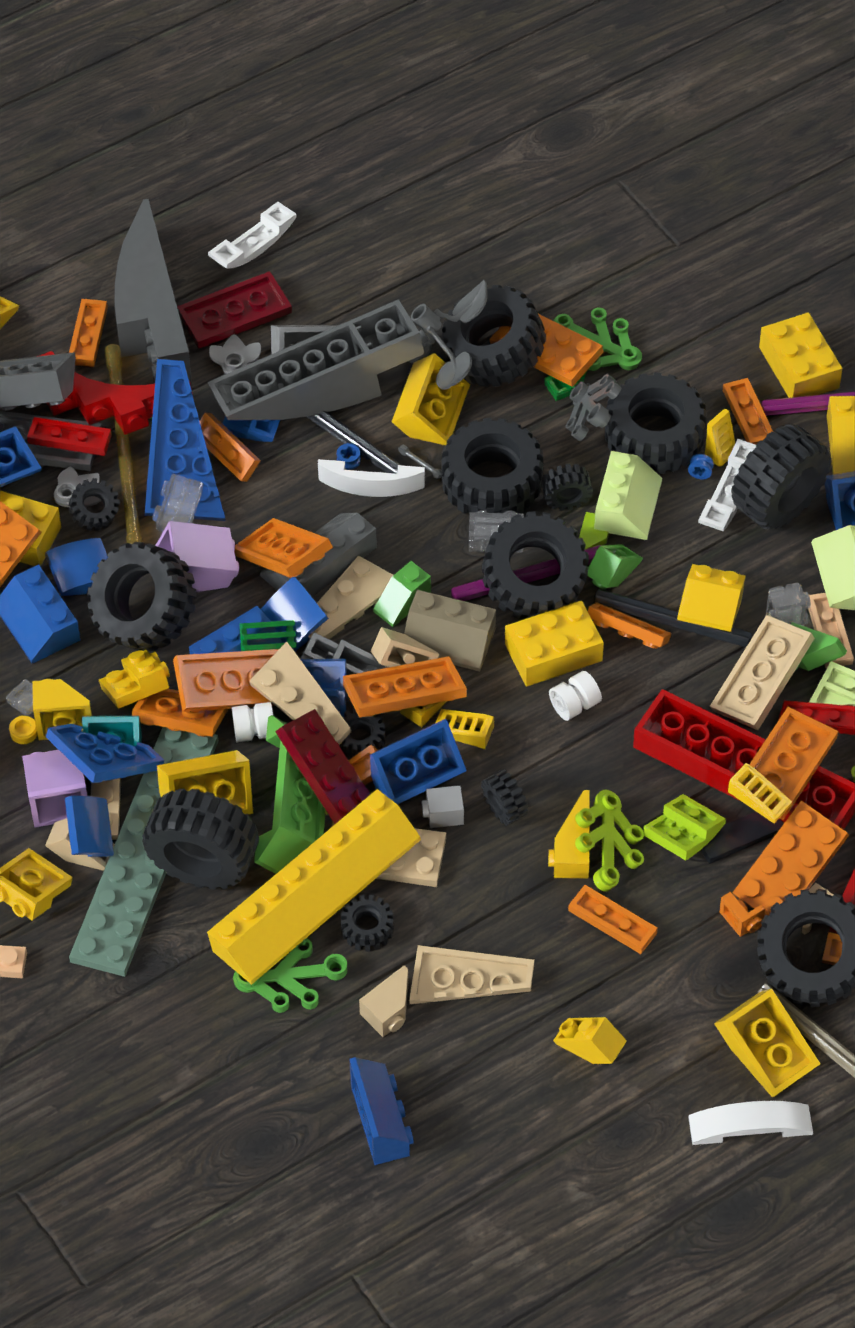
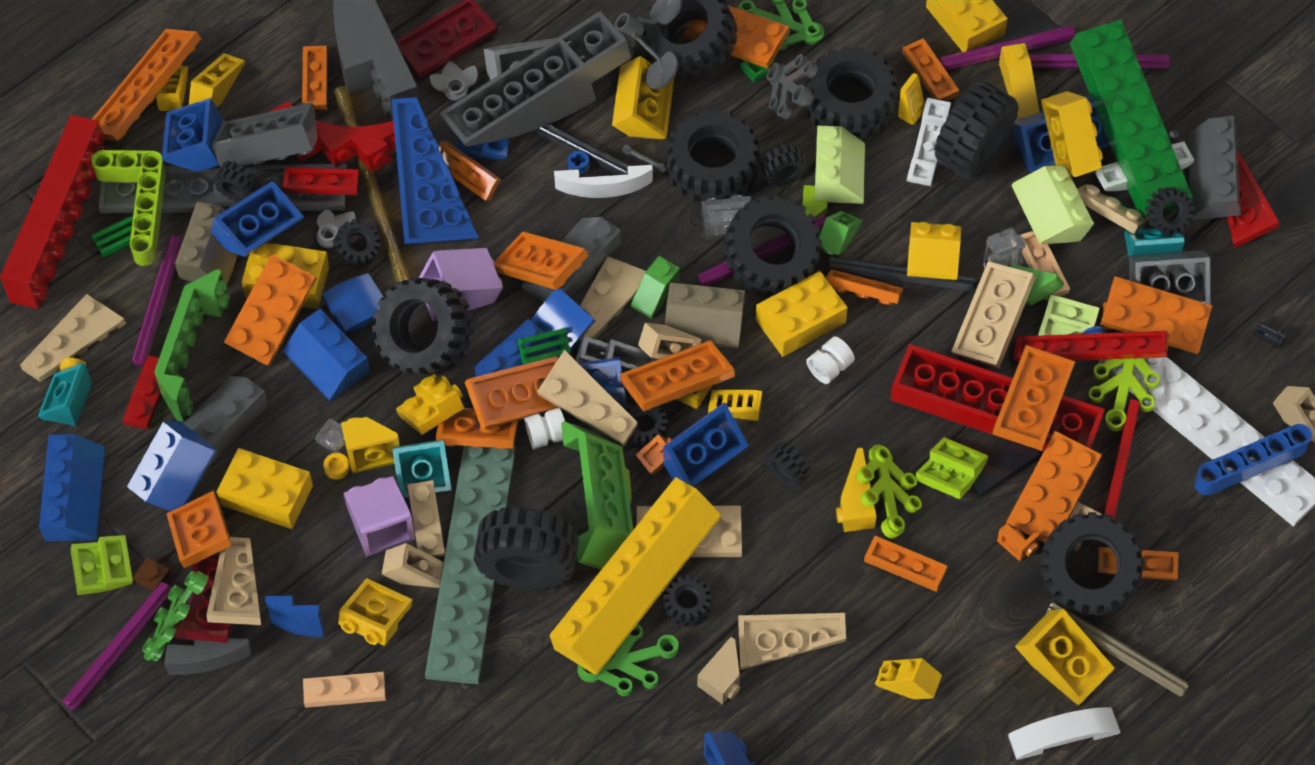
camera: 10 degrees left, 5 degrees up
blue plate [46,724,164,783] -> none
blue slope [65,796,114,857] -> none
clear brick [152,474,203,532] -> none
yellow slope [157,750,253,814] -> none
dark red plate [275,709,371,824] -> none
light grey brick [421,786,464,828] -> none
blue bush [688,454,714,479] -> none
yellow slope [728,763,792,824] -> none

